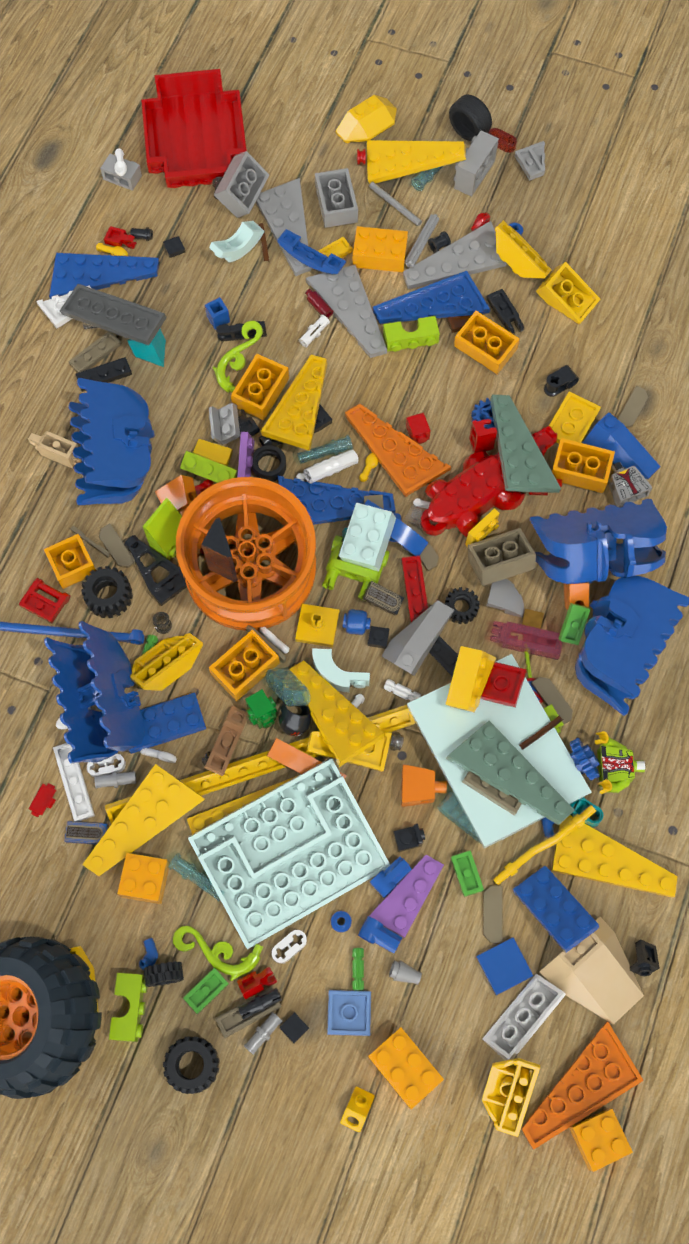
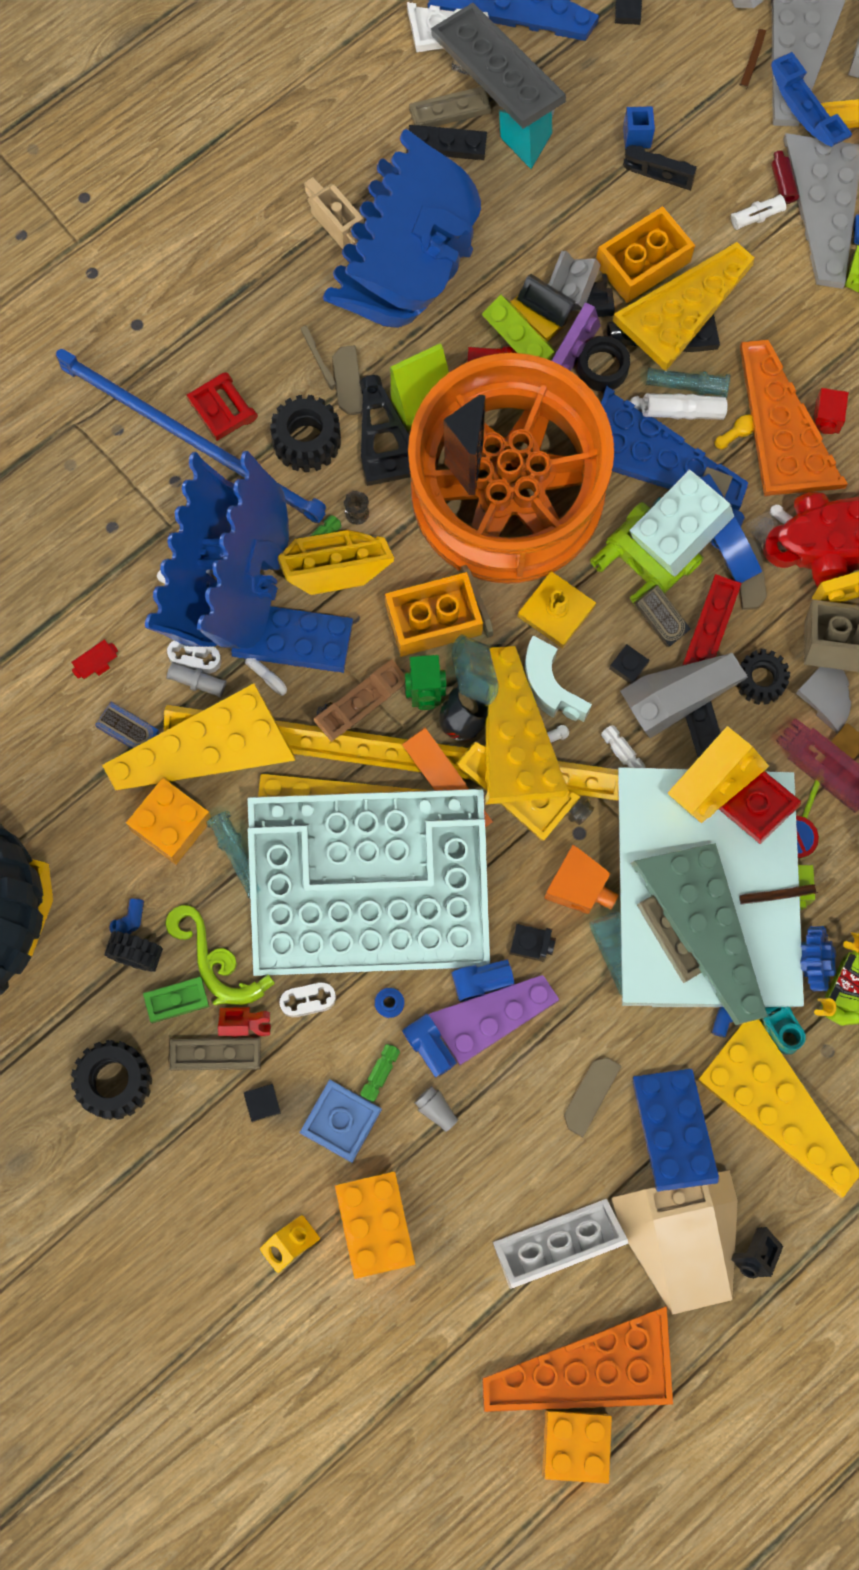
camera: 25 degrees right, 5 degrees up
light orange brick [44,534,96,589] -> none
white tile [53,743,95,822] -> none
lime arch [109,973,148,1042] -> none
orange torso [155,475,197,516] -> none
light aqua arch [209,221,264,262] -> none
lime plant [213,321,263,393] -> none
black pin [238,988,282,1020] -> none
light grey pin [244,1012,282,1055] -> none
white piece [259,627,290,654] -> none
blue head [343,609,371,635] -> none
bright green plate [451,850,484,897] -> none
blue tile [476,937,533,995] -> none
yellow wedge [482,1058,540,1137] -> none
yellow bar [493,805,596,885] -> none
dark tan piece [531,677,573,725] -> none
none -> black tile [517,274,576,327]

